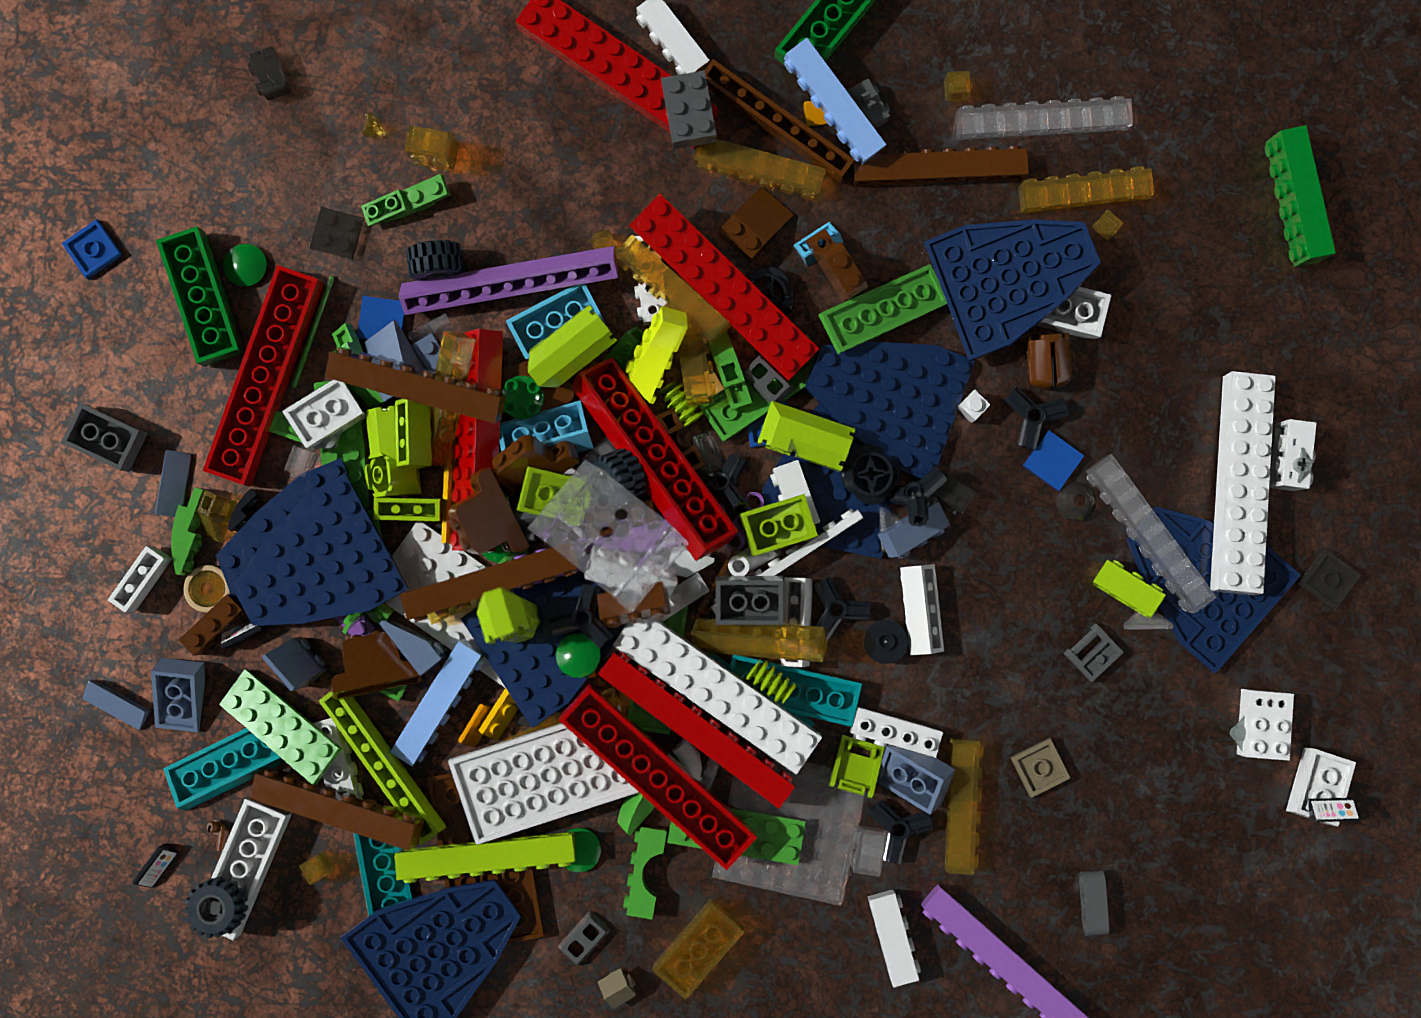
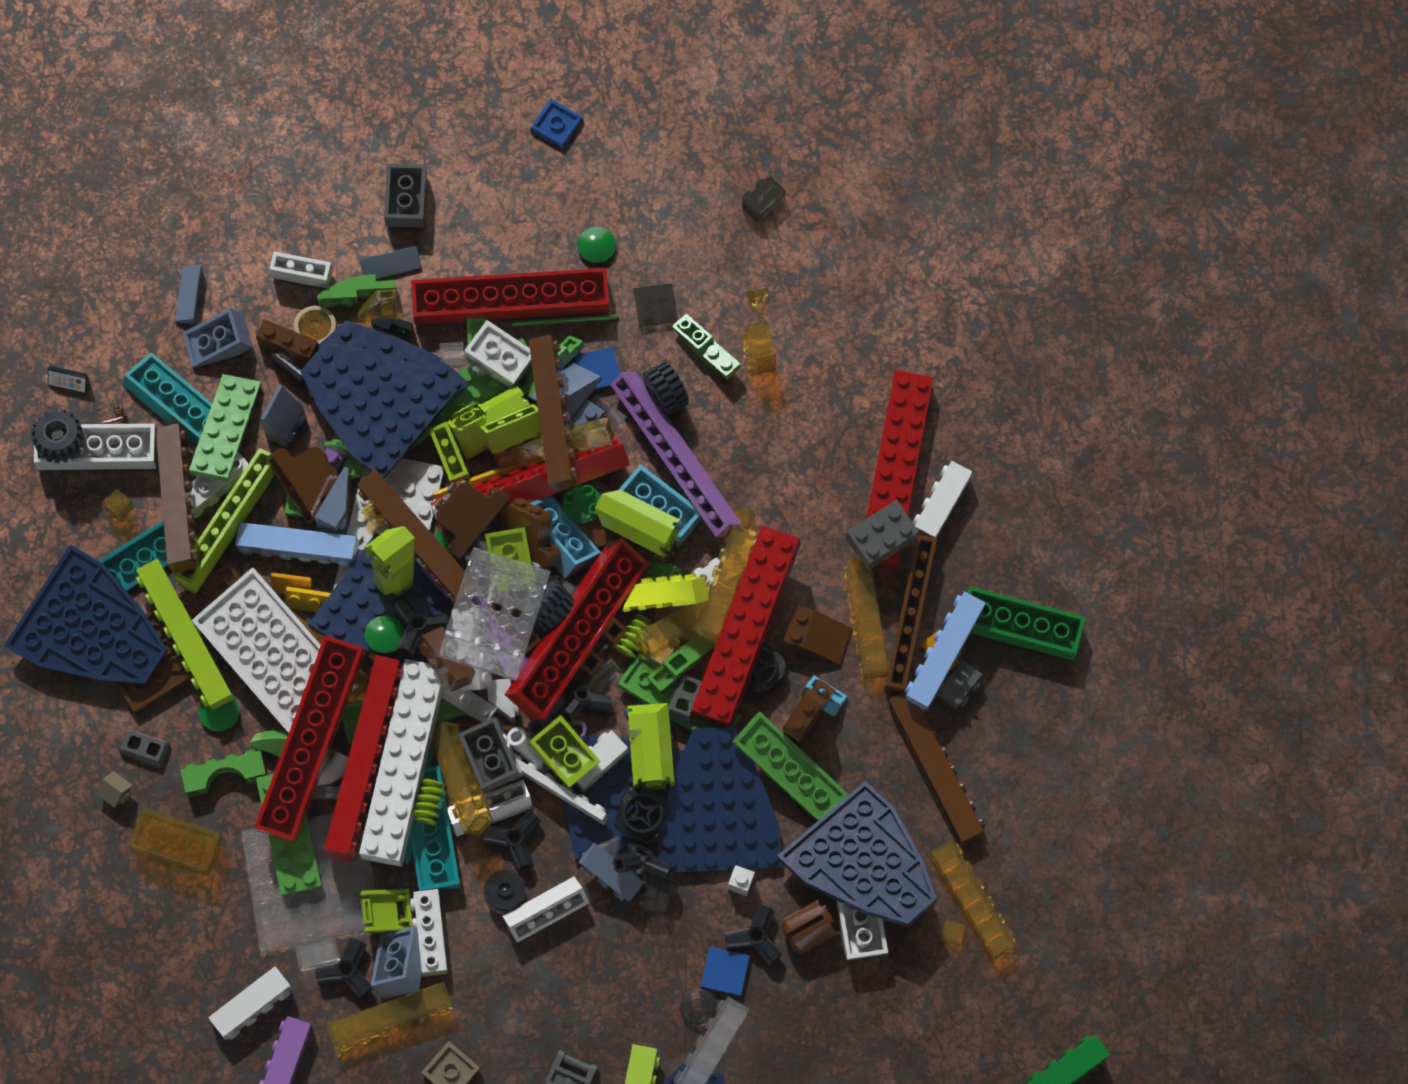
camera: 60 degrees right, 15 degrees down
green brick [156,226,245,367] -> none
clear yellow brick [944,71,971,101] -> none
clear brick [955,96,1133,140] -> none

